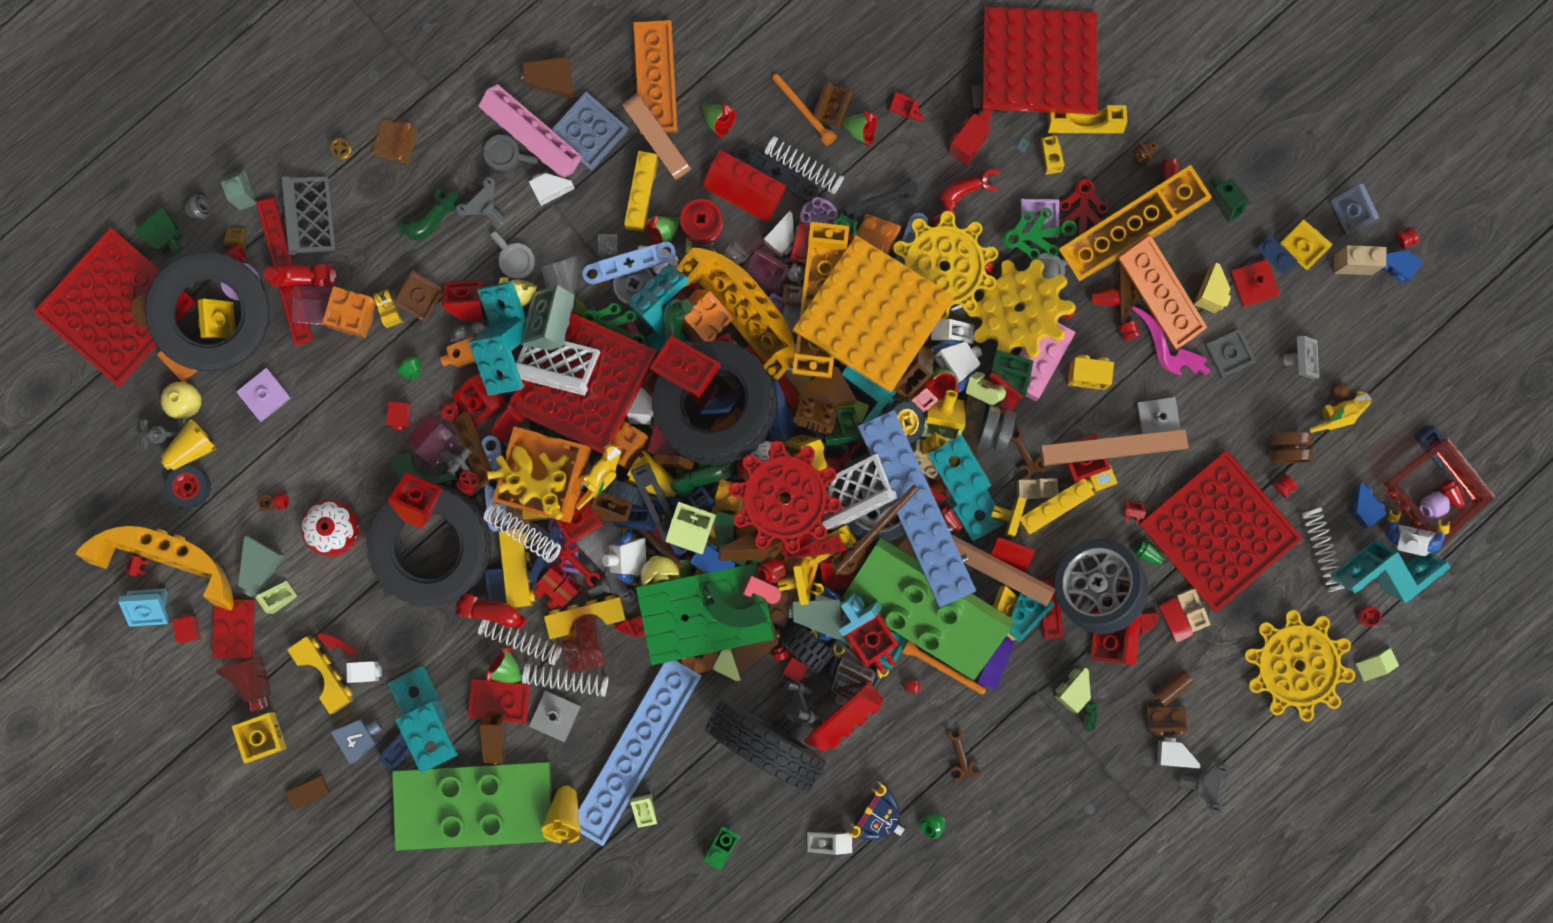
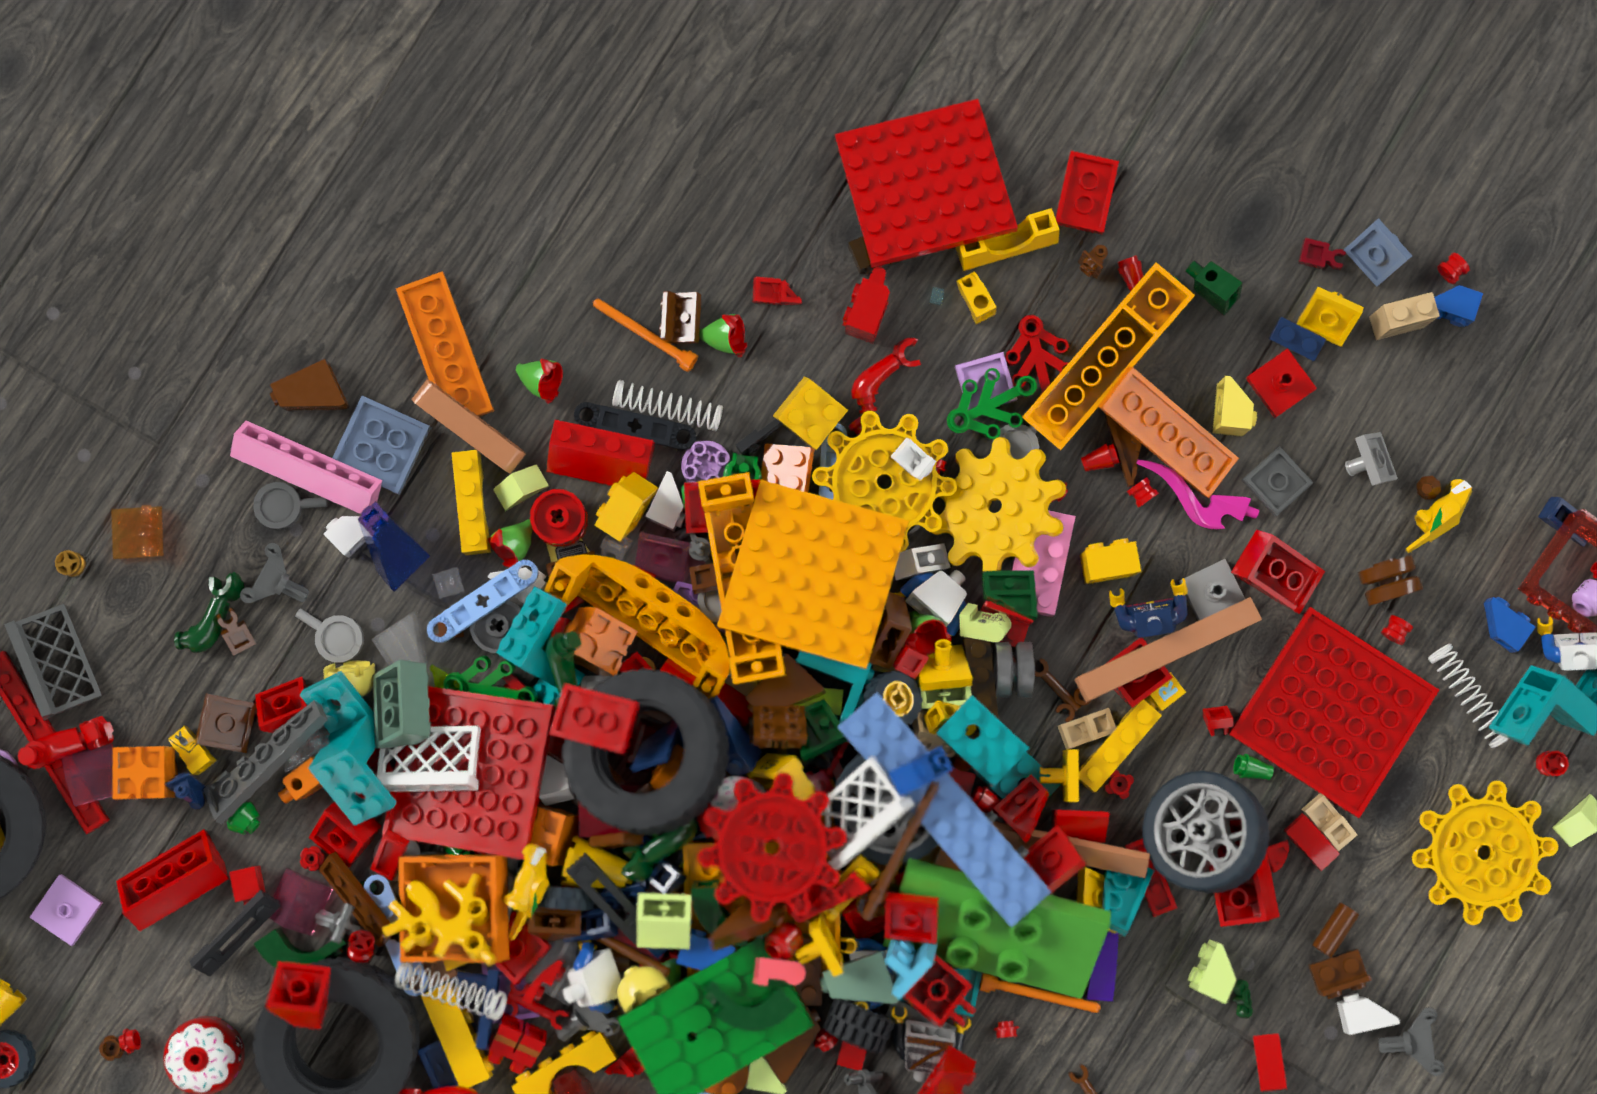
camera: 15 degrees left, 0 degrees up
none -> red slope [116,829,229,931]
none -> dark blue hinge [165,773,206,810]
none -> black container [189,890,281,977]
none -> dark grey wing [203,700,328,825]
none -> reddish brown plate [217,608,256,656]
none -> clear blue slope [357,501,430,592]
none -> yellowish green slope [493,464,549,511]
none -> red slope [521,959,567,1005]
none -> yellow brick [595,472,659,541]
none -> yellow brick [773,377,848,450]
none -> red plate [885,892,939,944]
none -> blue slope [888,746,953,796]
none -> white bracket [890,437,936,480]
none -> red wing [993,775,1050,843]
none -> red plate [1023,825,1087,897]
none -> red plate [1055,151,1119,235]
none -> red plate [1105,770,1134,799]
none -> dark blue torso [1109,578,1188,638]
none -> red slope [1231,529,1325,614]
none -> red slope [1253,1033,1287,1092]
none -> dark red plate [1298,238,1346,270]

